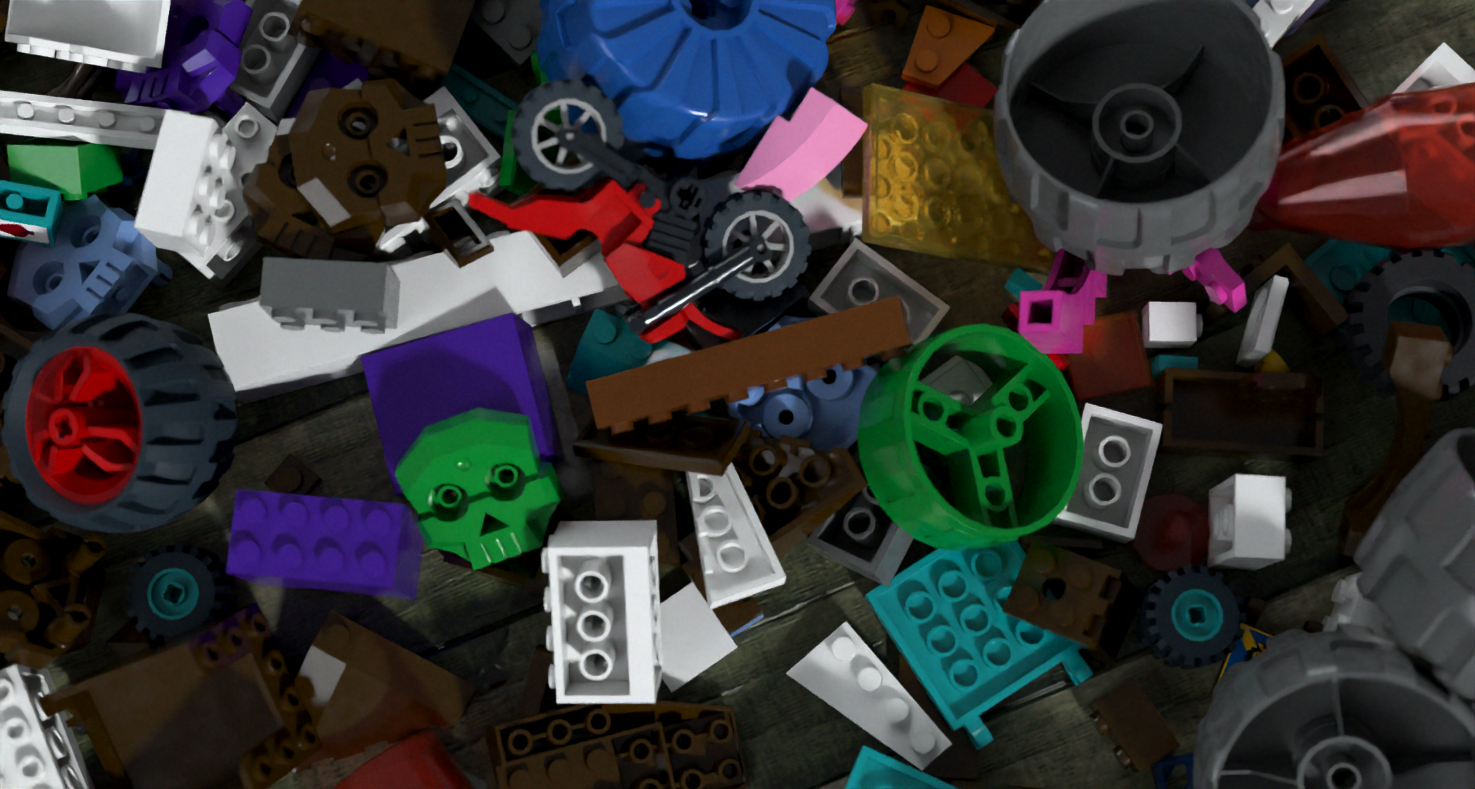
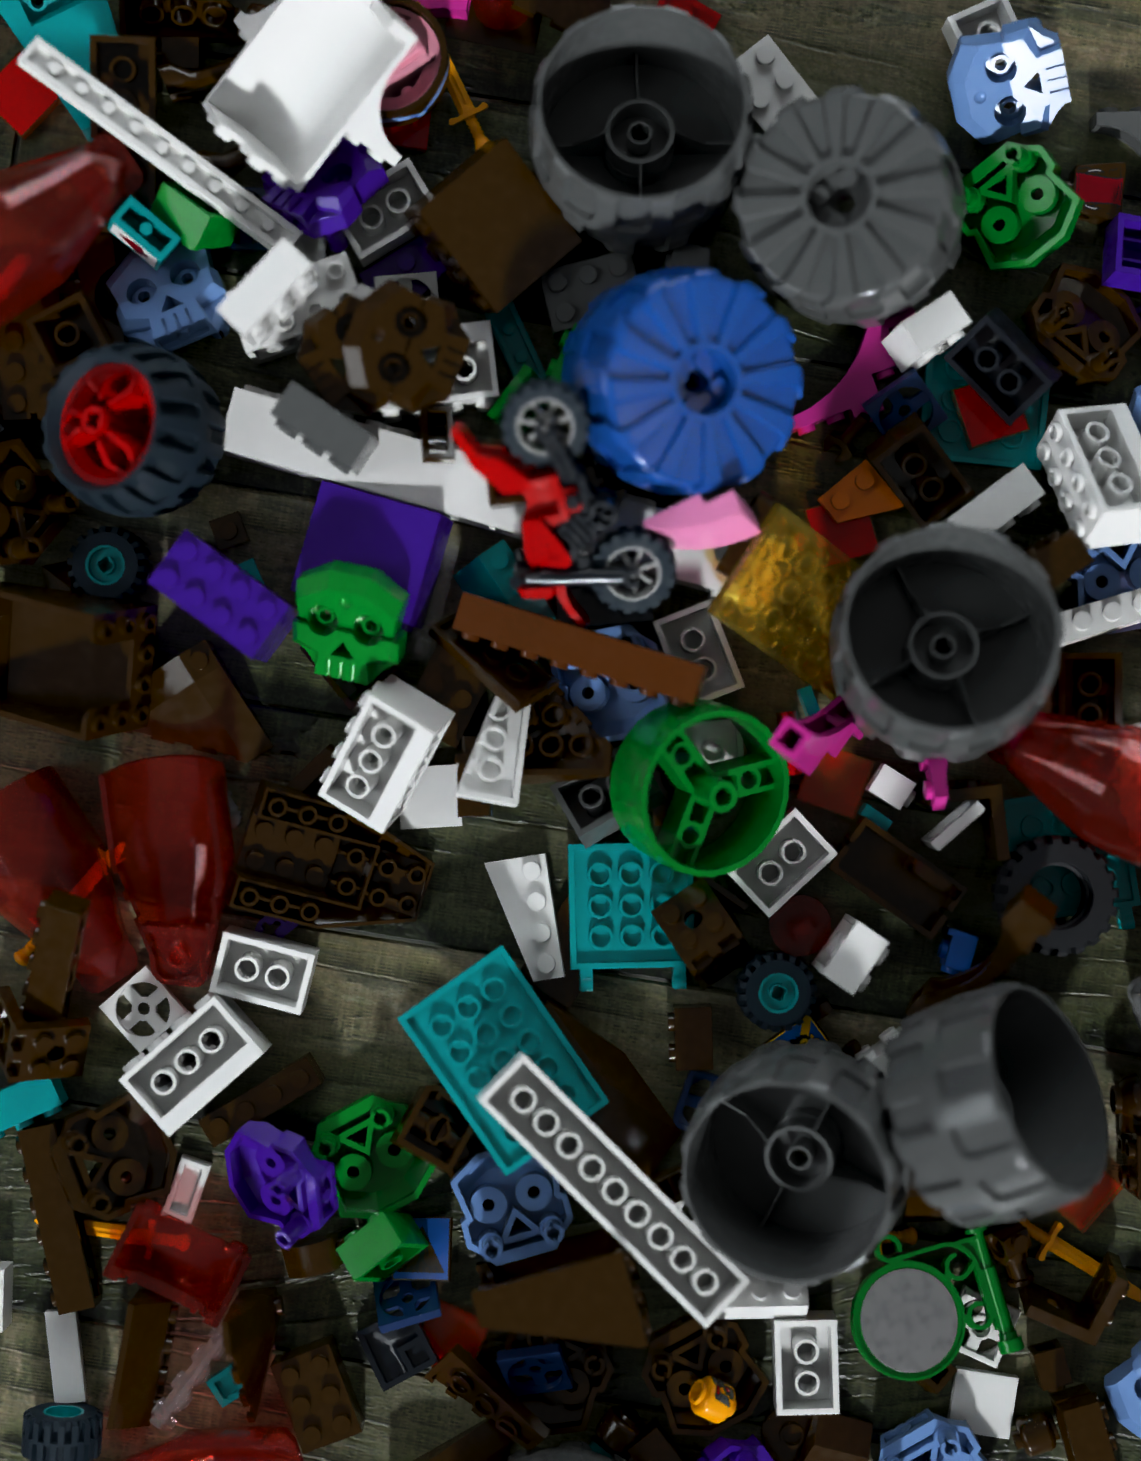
camera: 35 degrees right, 10 degrees up
yellow hinge [1254,349,1290,373] -> none
none -> blue brick [937,926,979,975]

